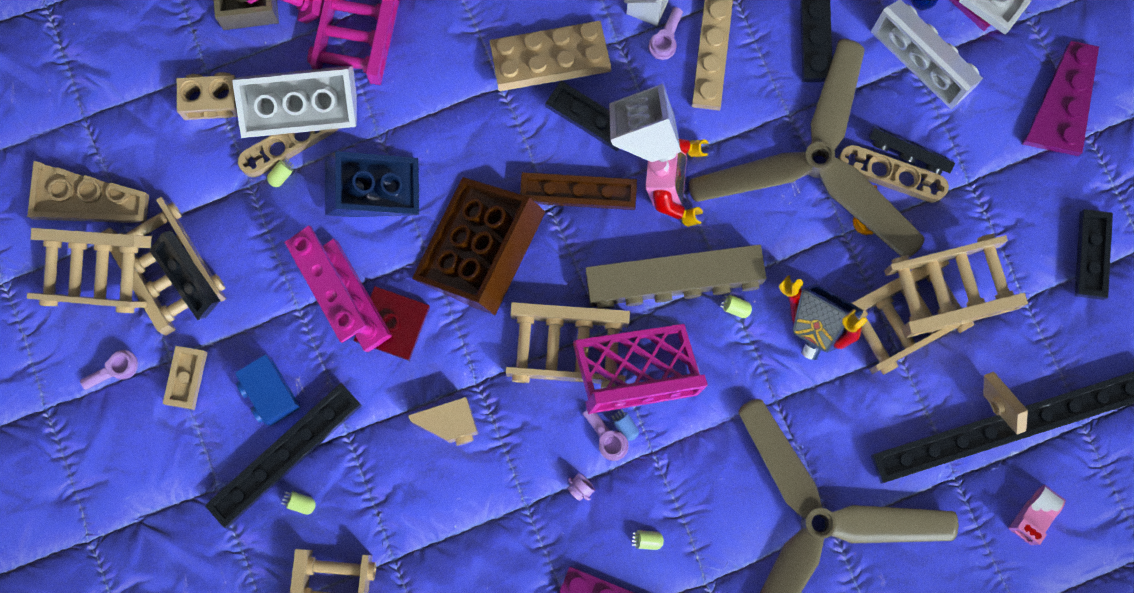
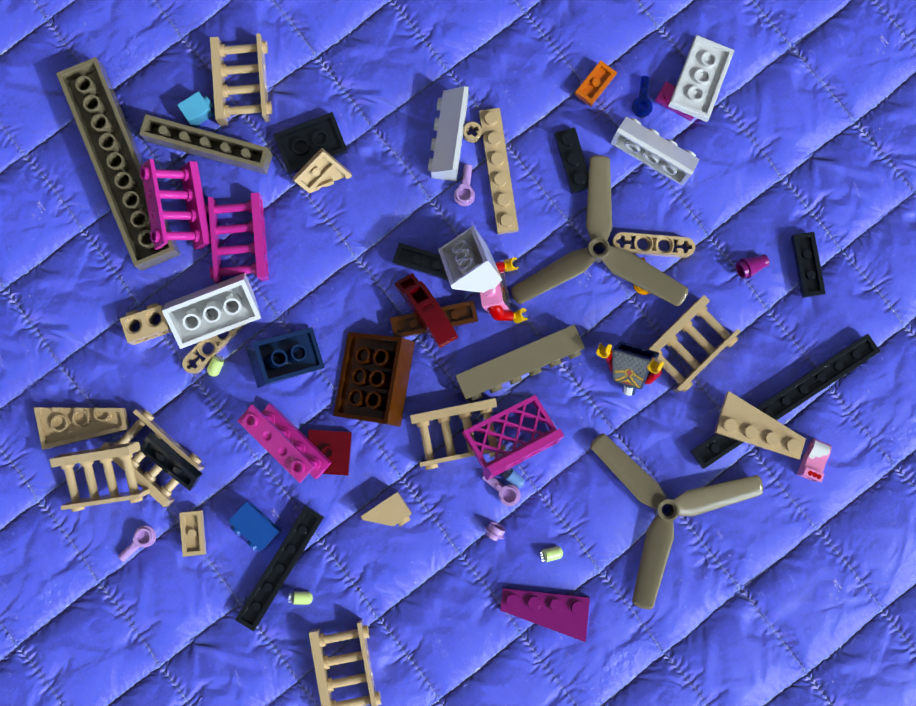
camera: 20 degrees left, 5 degrees up
tan plate [489,21,611,91] -> none
yellowish green piece [720,295,752,318] -> none
black plate [869,125,955,175] -> none
tan fence [884,234,1028,338] -> none
tan plate [983,372,1028,435] -> none
magenta wing [1022,41,1099,156] -> none
none -> dark red slope [394,273,458,348]
none -> tan wing [714,391,806,460]
none -> magenta cone [736,254,770,279]

